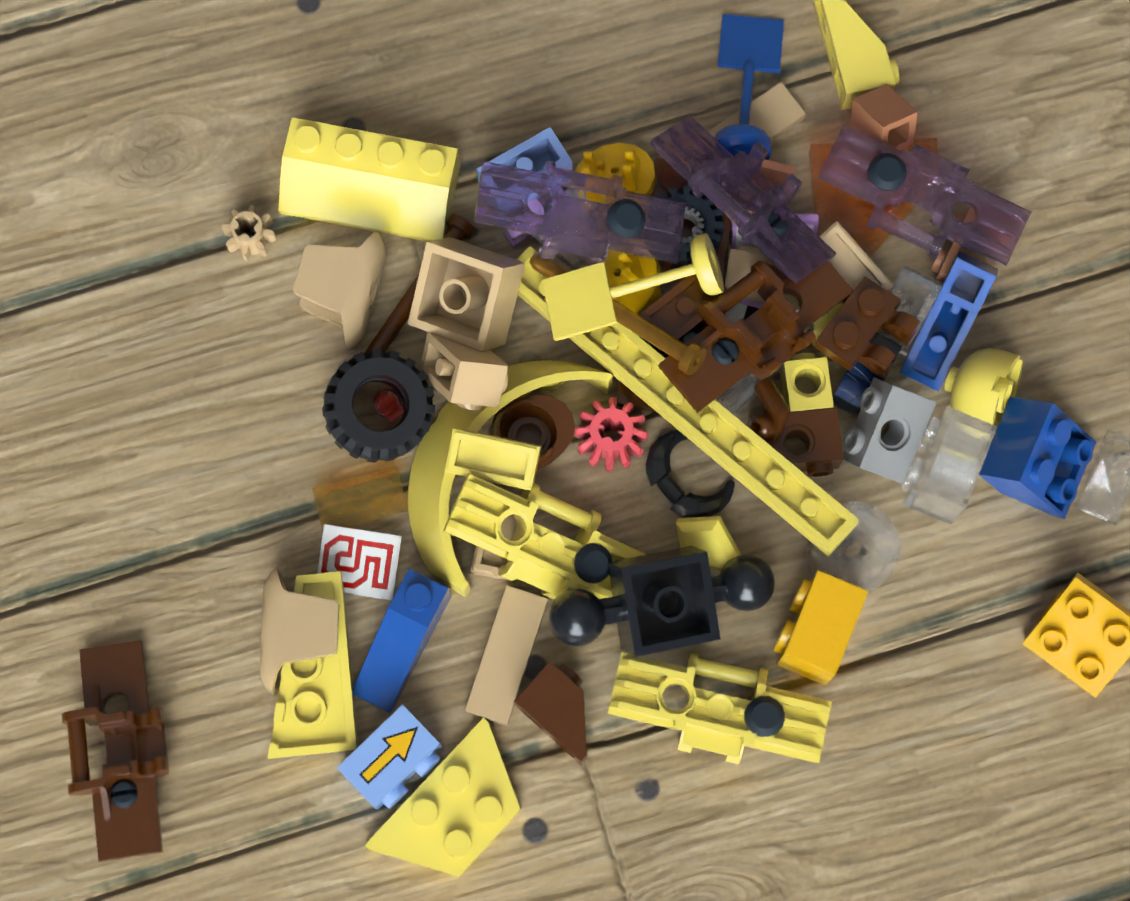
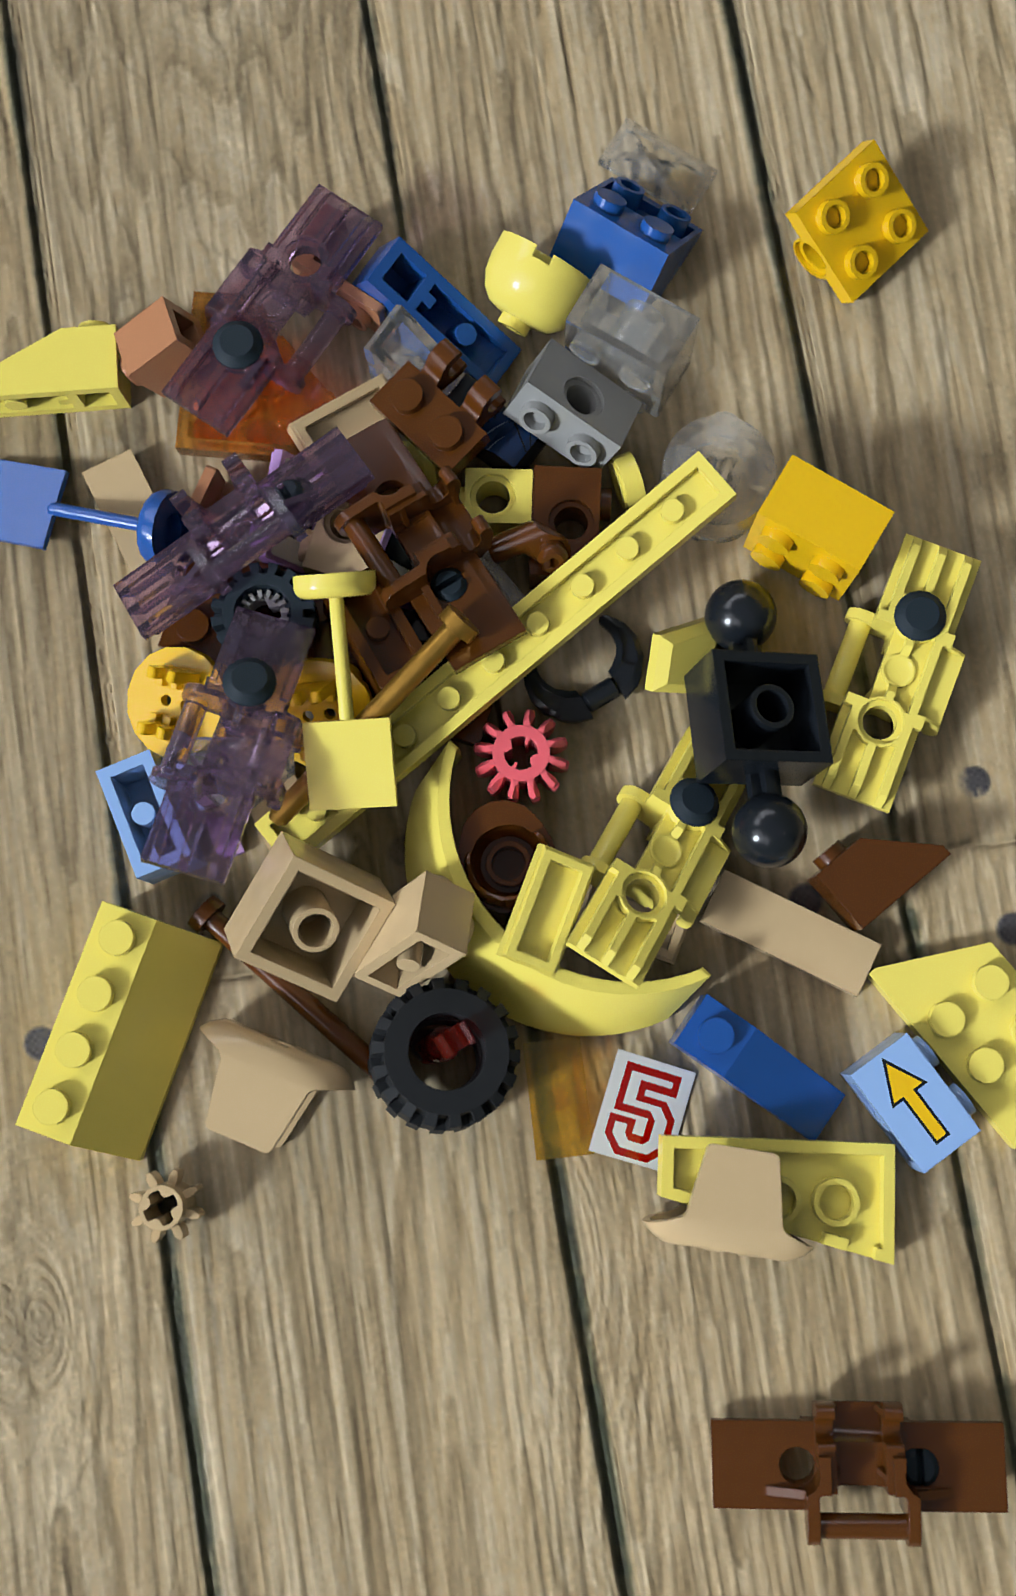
camera: 75 degrees left, 5 degrees up
none -> light yellow tile [608,451,646,511]

